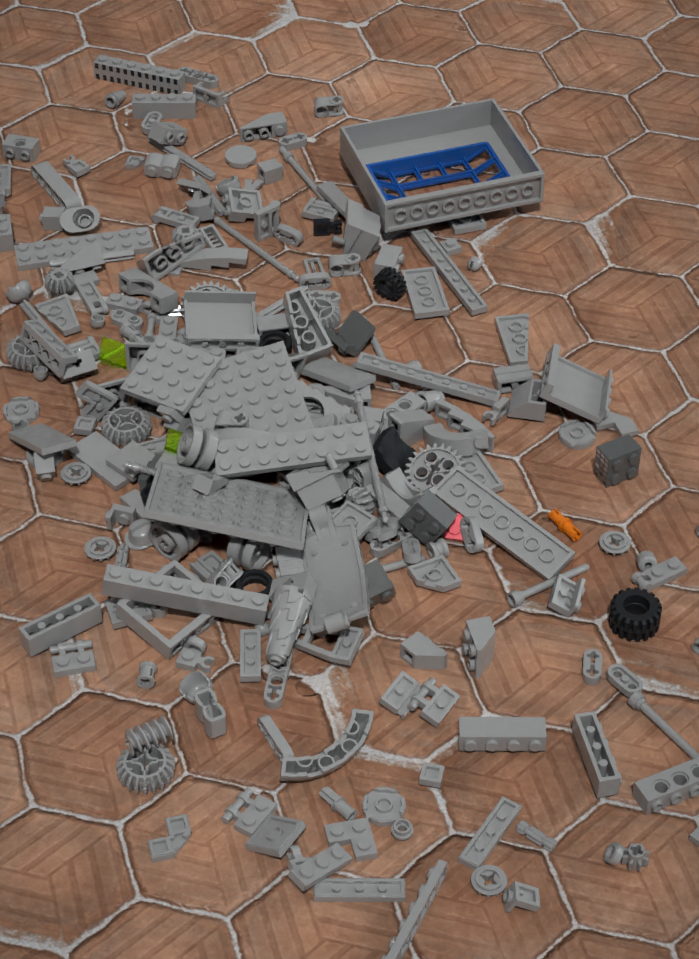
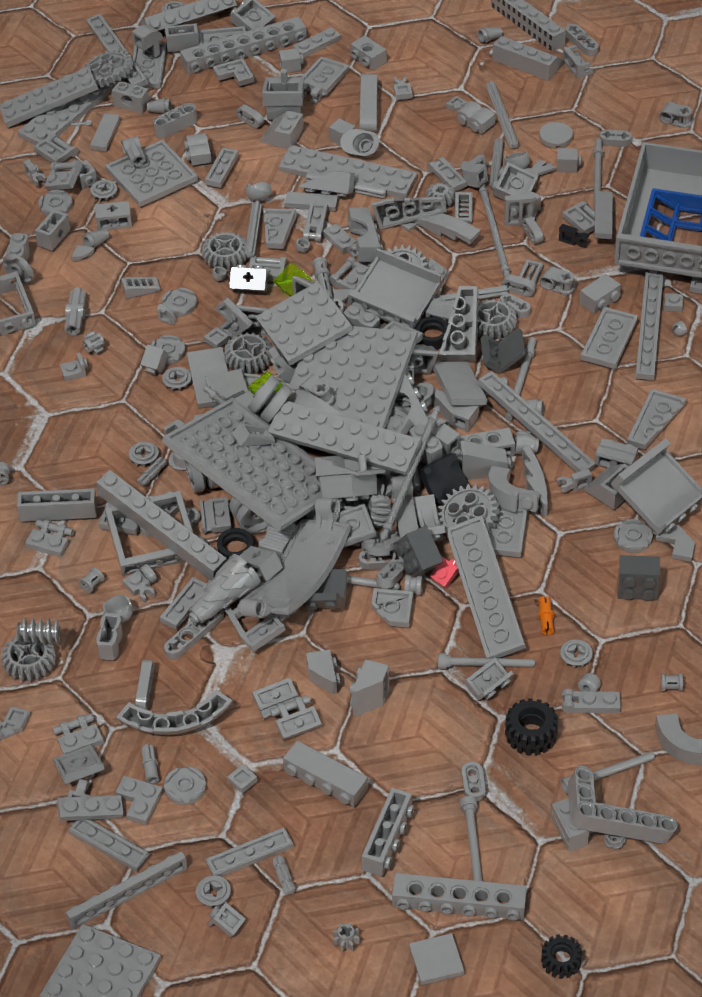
camera: 35 degrees right, 5 degrees up
light grey tile [8,423,77,456] -> none
light grey fence [20,319,78,377] -> none
light grey gear [45,268,75,295] -> none
light grey plate [111,309,143,330] -> none
light grey plate [141,111,163,135] -> none
light grey brick [148,121,188,145] -> none
light grey plate [177,178,212,195] -> none
light grey piece [205,556,244,587] -> none
light grey slope [240,112,287,142] -> none
light grey piece [331,199,382,261] -> none
black tyre [373,267,407,301] -> none
light grey plate [391,818,414,840] -> none
light grey beam [460,516,484,553] -> none
light grey beam [582,649,602,685] -> none
light grey tile [604,842,624,866] -> none

